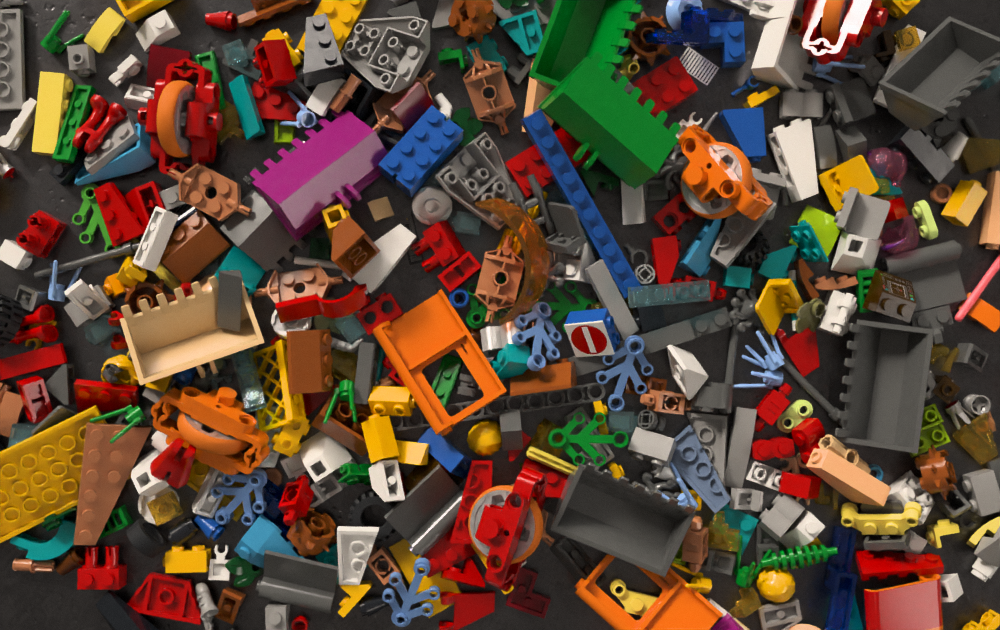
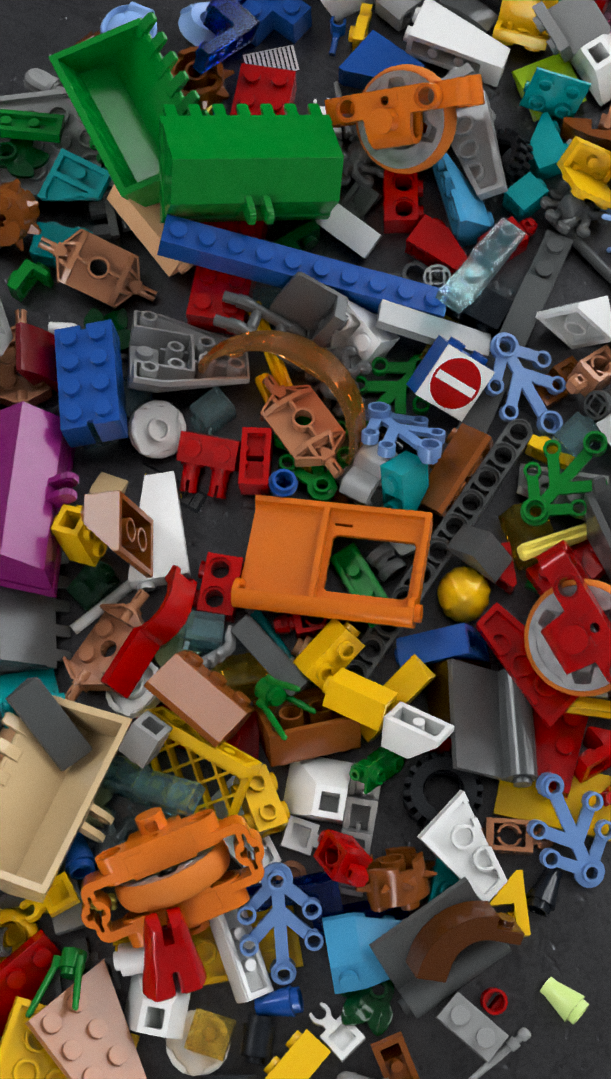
camera: 40 degrees left, 15 degrees down
none -> light grey brick [118,710,173,768]
none -> reddish brown arch [405,900,525,983]

